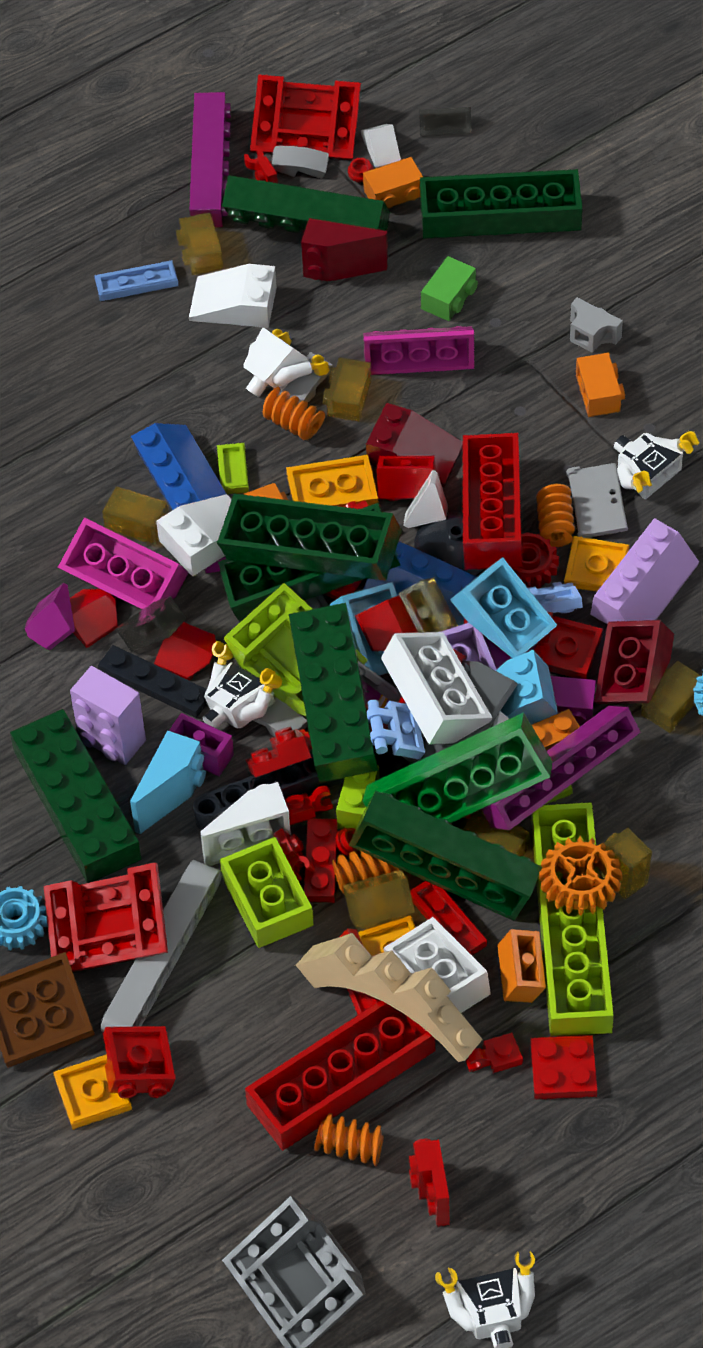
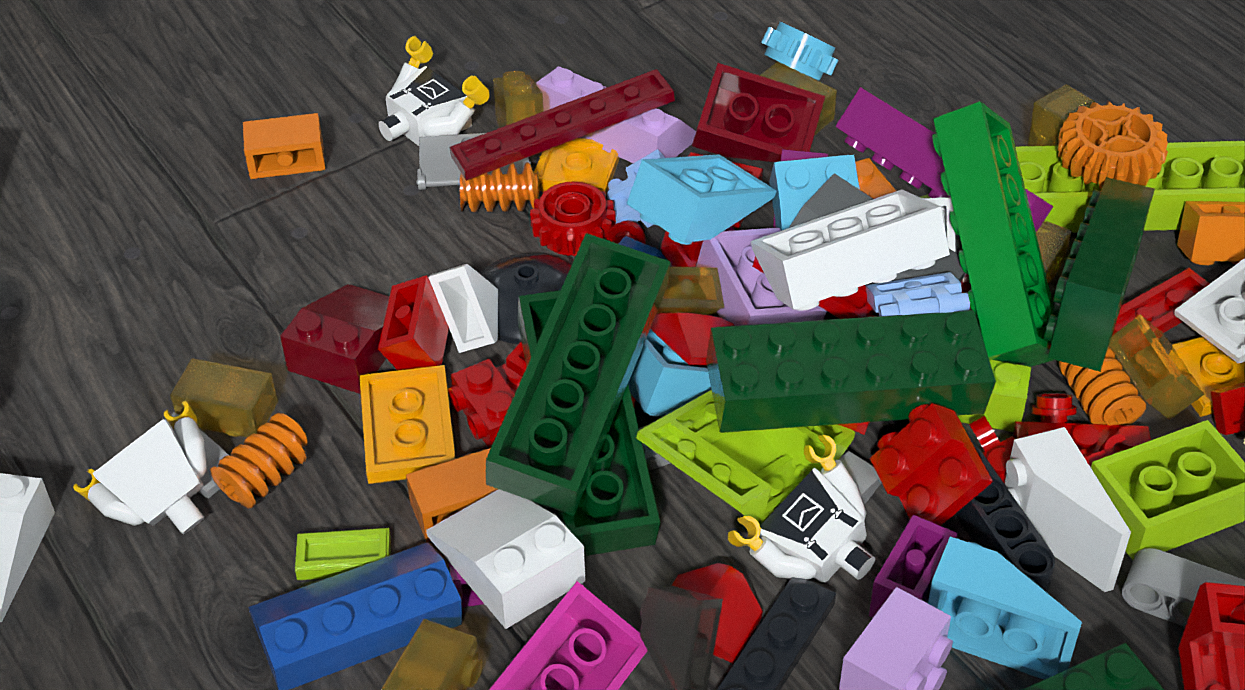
camera: 90 degrees left, 10 degrees down
dark pink slope [363,326,474,375] -> none
bright green brick [421,256,478,321] -> none
red brick [463,433,522,570] -> none
light grey brick [570,297,623,353] -> none
none -> dark red tile [449,69,675,181]
none -> clear yellow brick [493,71,544,128]

